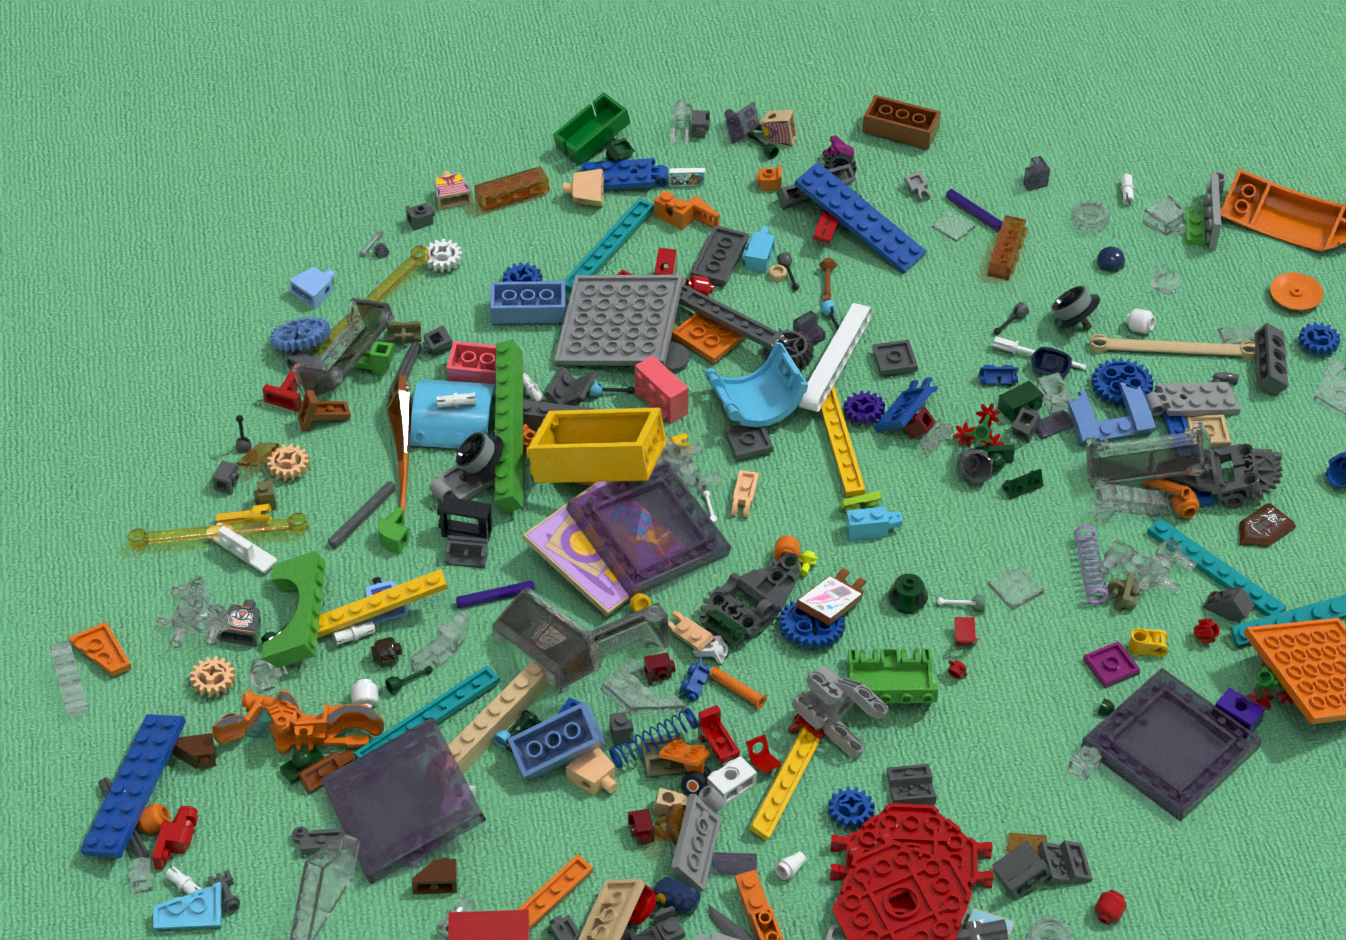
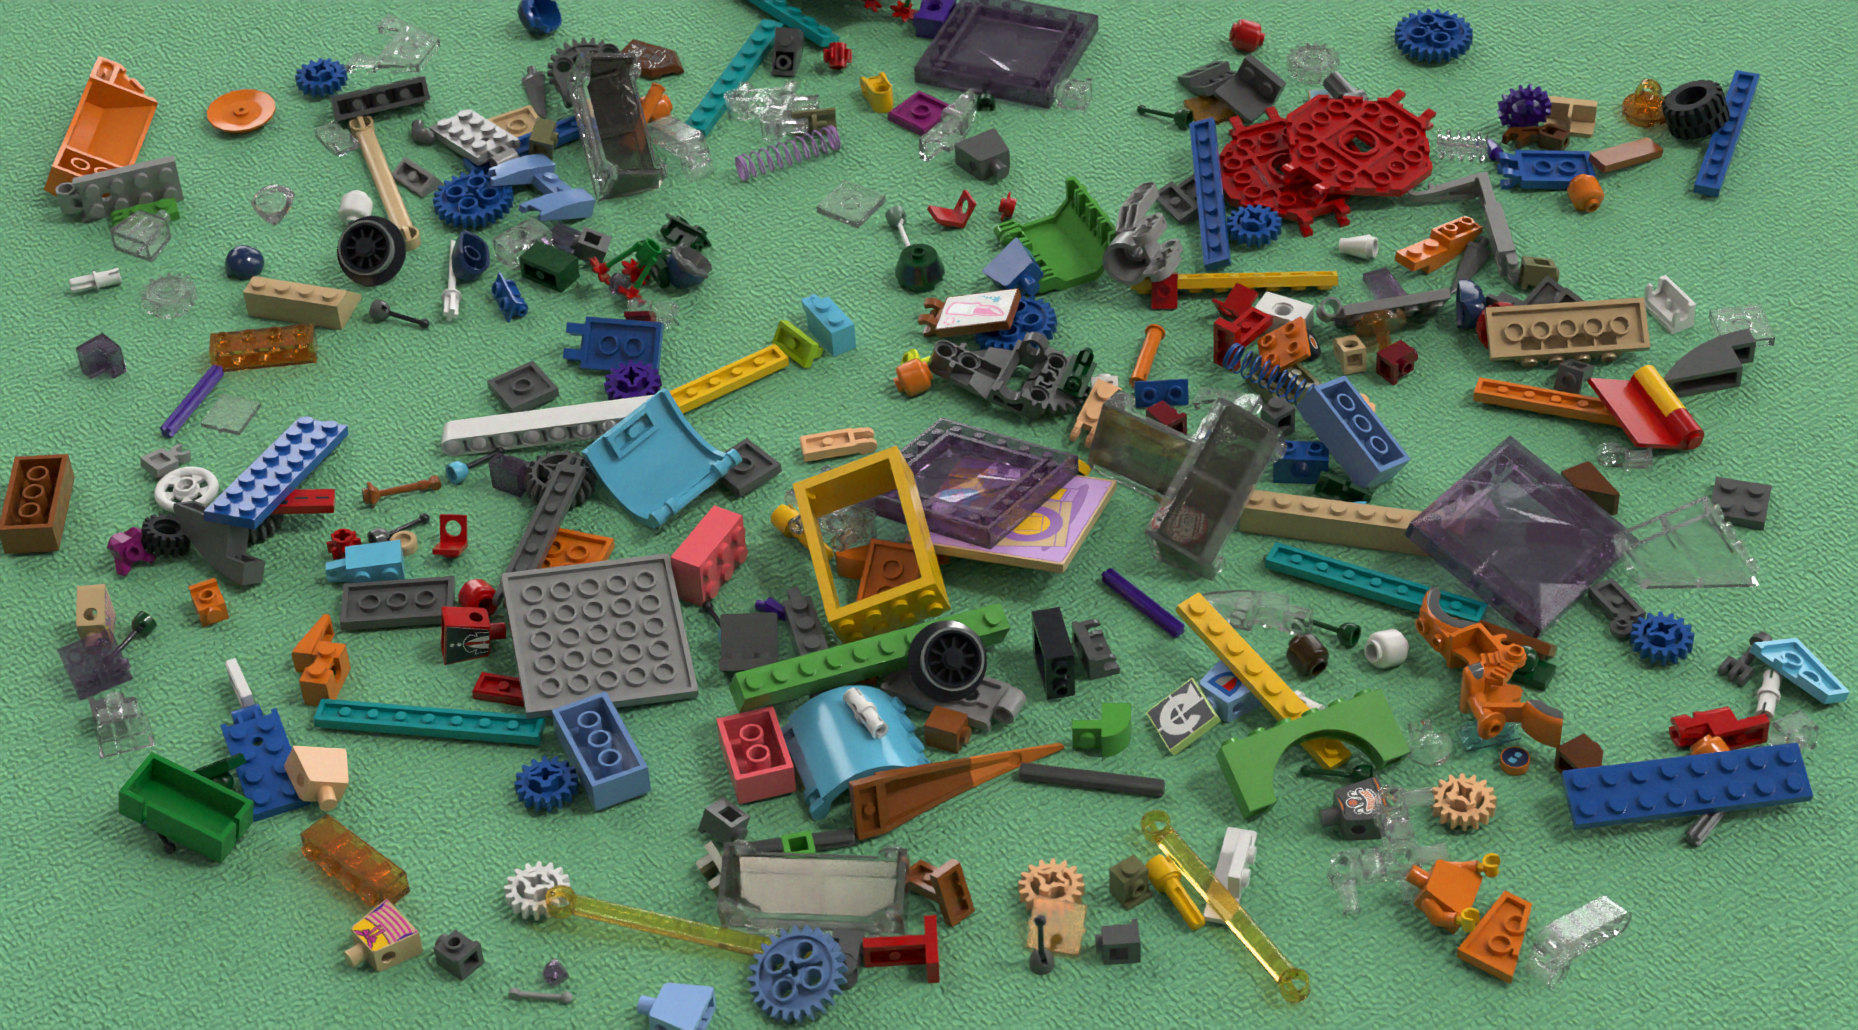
camera: 110 degrees left, 5 degrees down
none -> white plate [154,467,219,513]
none -> tan slope [243,276,361,330]
none -> red gear [326,528,362,560]
none -> light grey slope [392,157,444,198]
none -> red bracket [432,514,468,558]
none -> olive brick [529,118,559,160]
none -> clear slope [919,88,976,162]
none -> dark orange brick [924,705,972,754]
none -> dark grey torso [954,128,1010,180]
none -> torso [982,237,1044,295]
none -> dark green hinge [1137,105,1194,129]
none -> tile [1146,678,1221,756]
none -> blue plate [1189,117,1231,272]
none -> orange torso [1405,853,1501,934]
none -> blue gear [1630,611,1695,665]

